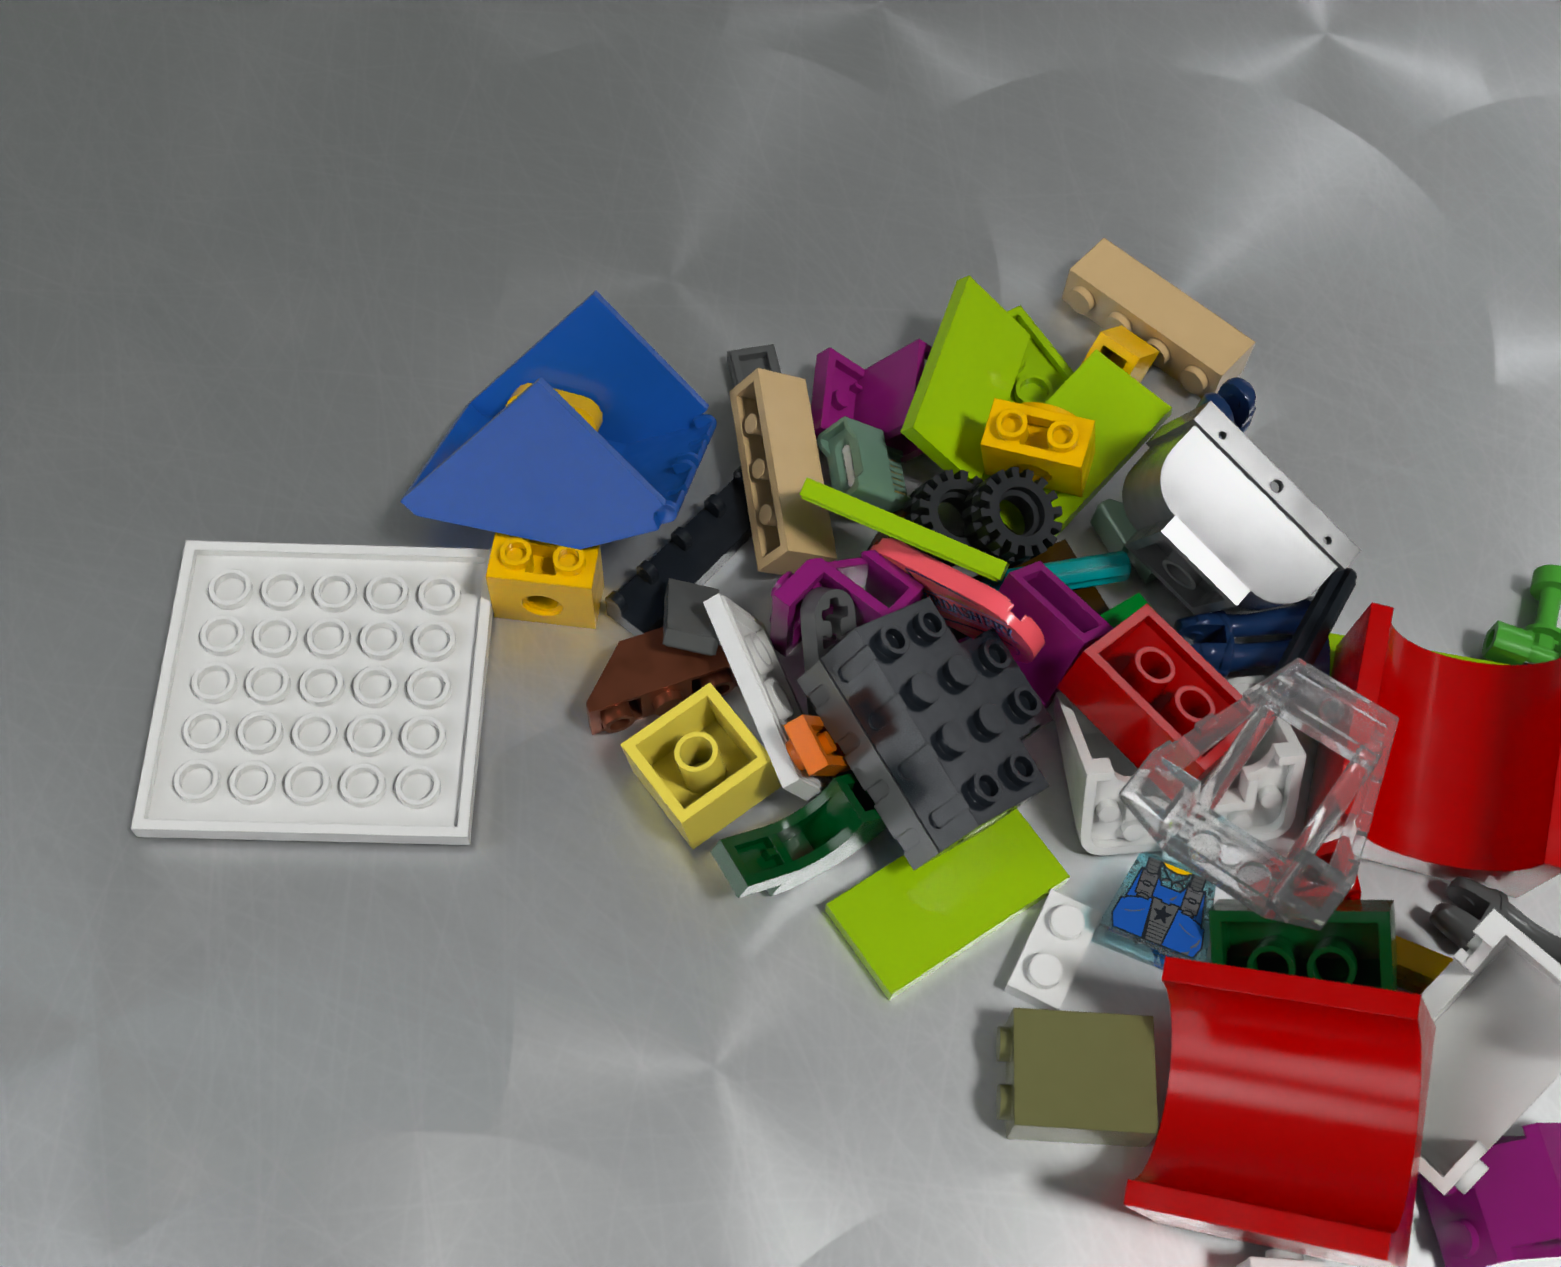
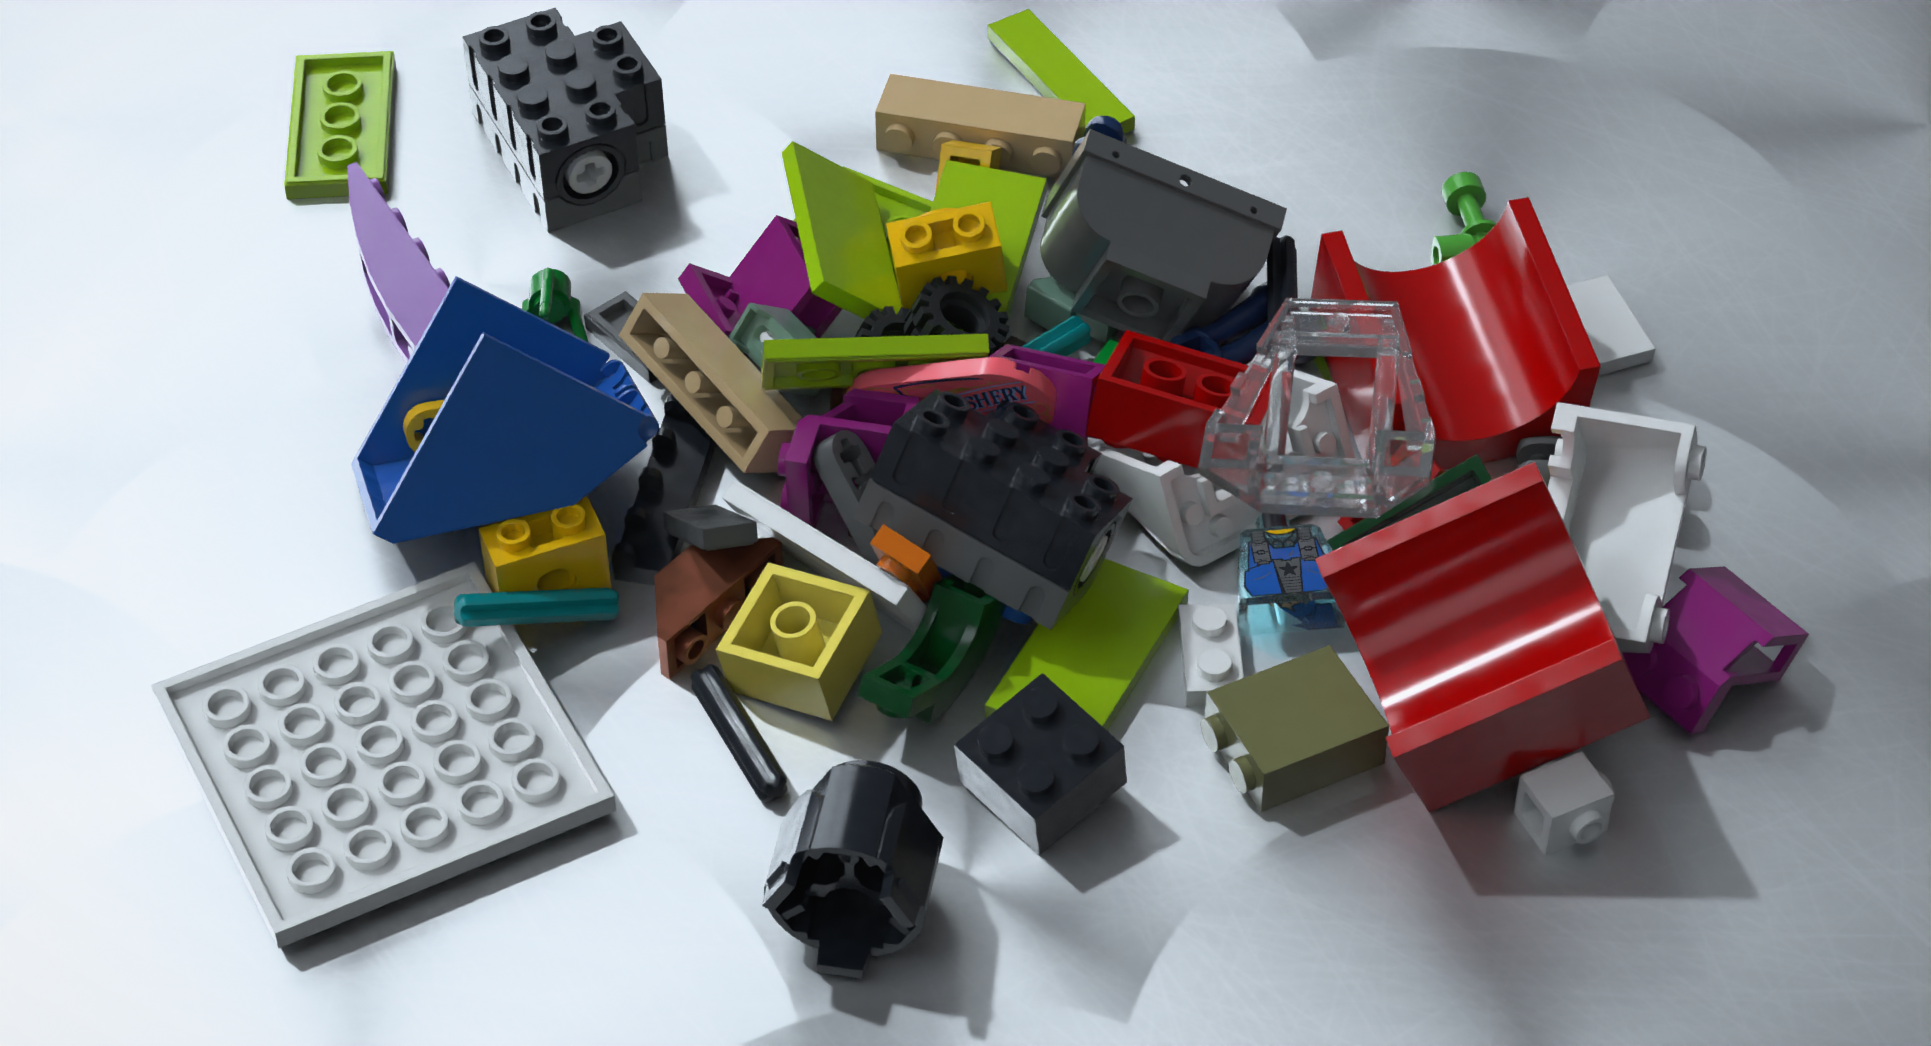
camera: 25 degrees left, 15 degrees down
none -> lime tile [284,51,396,199]
none -> medium lavender slope [347,162,450,363]
none -> teal axle [454,587,619,627]
none -> black piece [462,7,668,233]
none -> green plant [522,267,588,342]
none -> black axle [690,664,788,802]
none -> black piece [762,760,944,979]
none -> black brick [954,673,1127,855]
none -> lime tile [987,9,1135,134]

